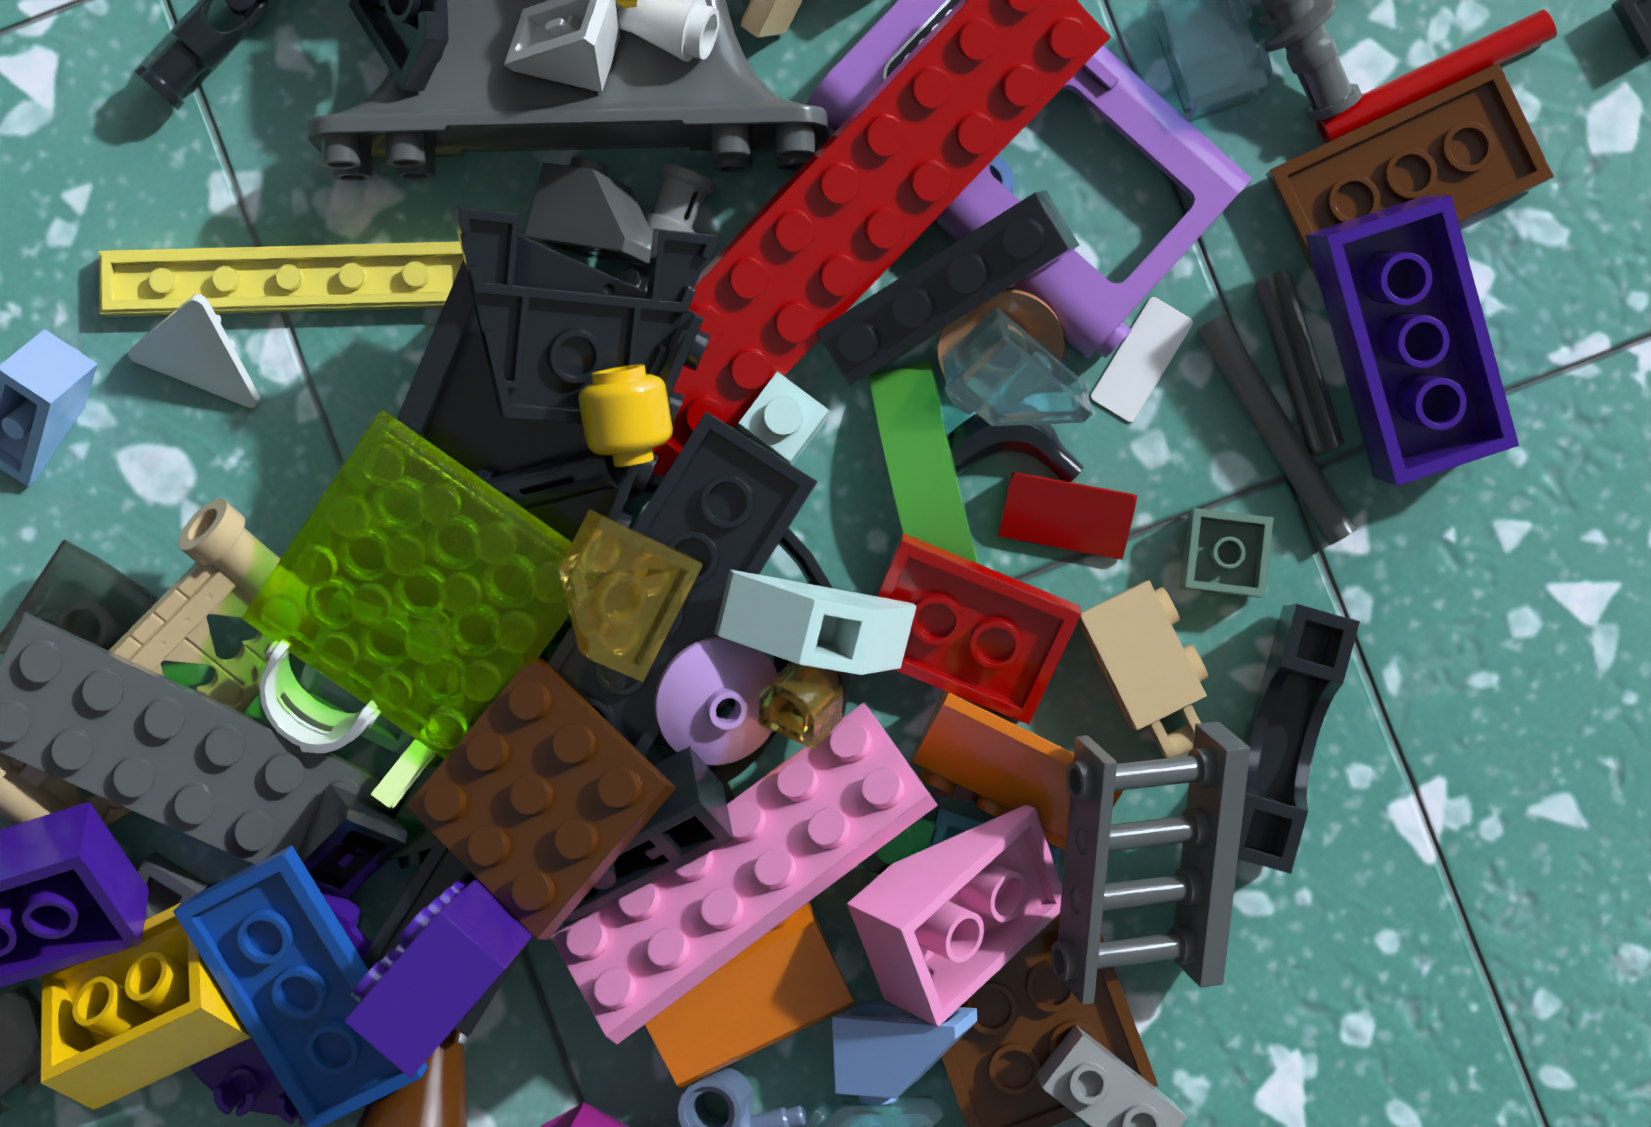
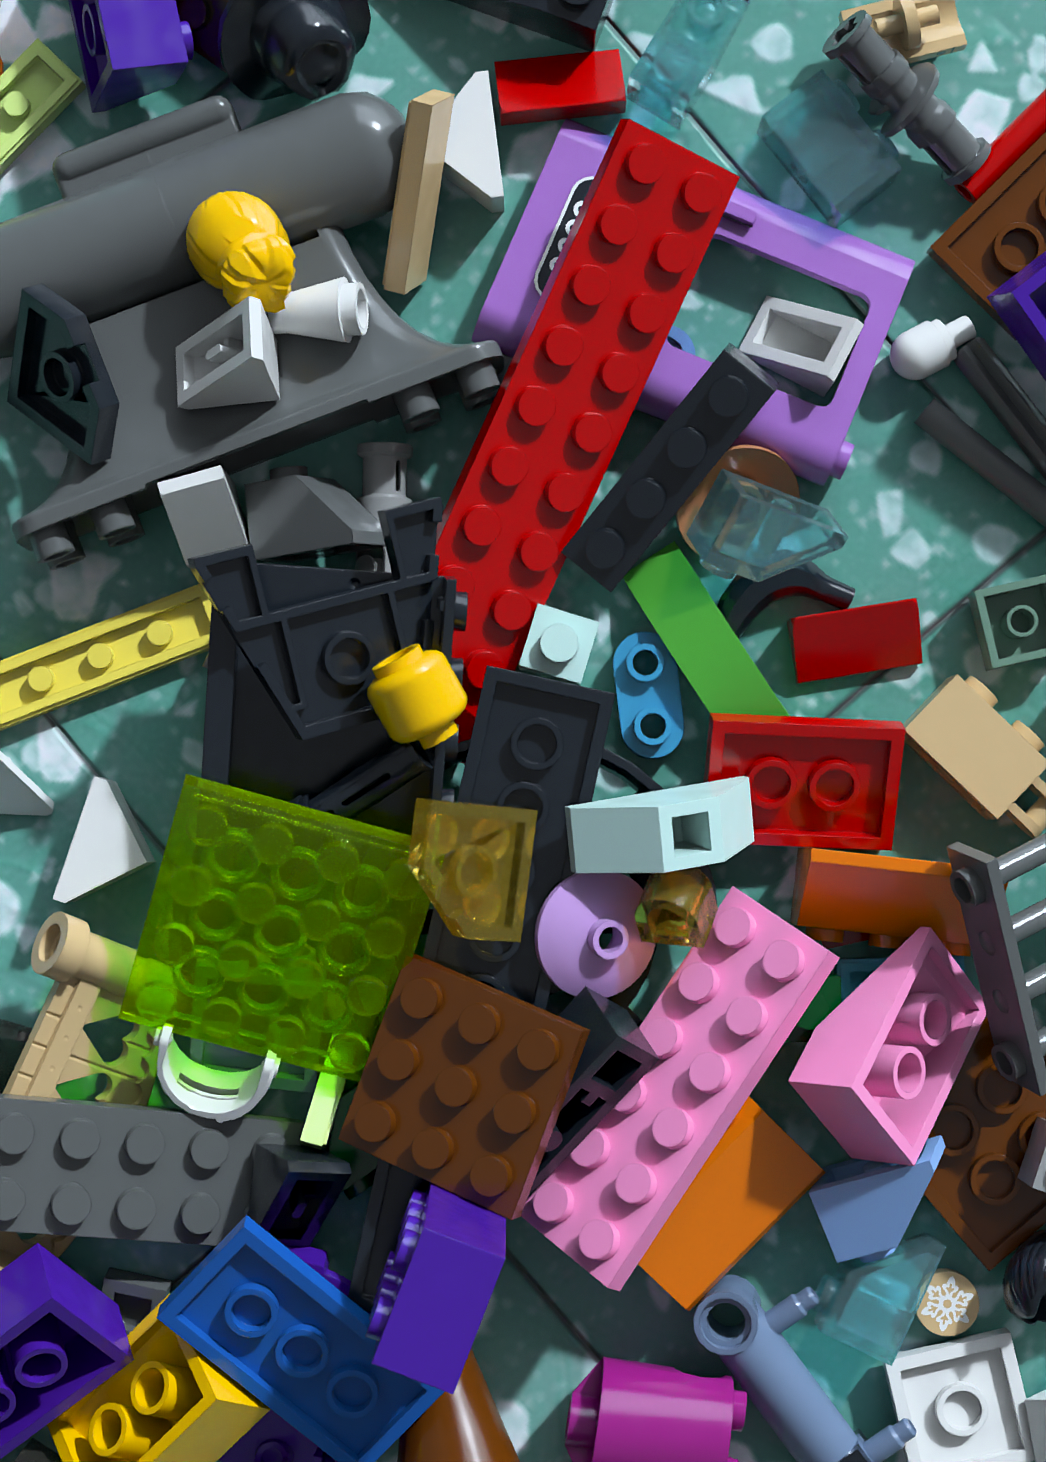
camera: 20 degrees left, 0 degrees up
white sticker [1091,297,1193,422] -> none
none -> white slope [53,776,156,903]
none -> white slope [157,465,250,568]
none -> dark azure plate [612,632,684,759]
none -> white slope [739,296,864,397]
none -> white cylinder [890,315,976,380]

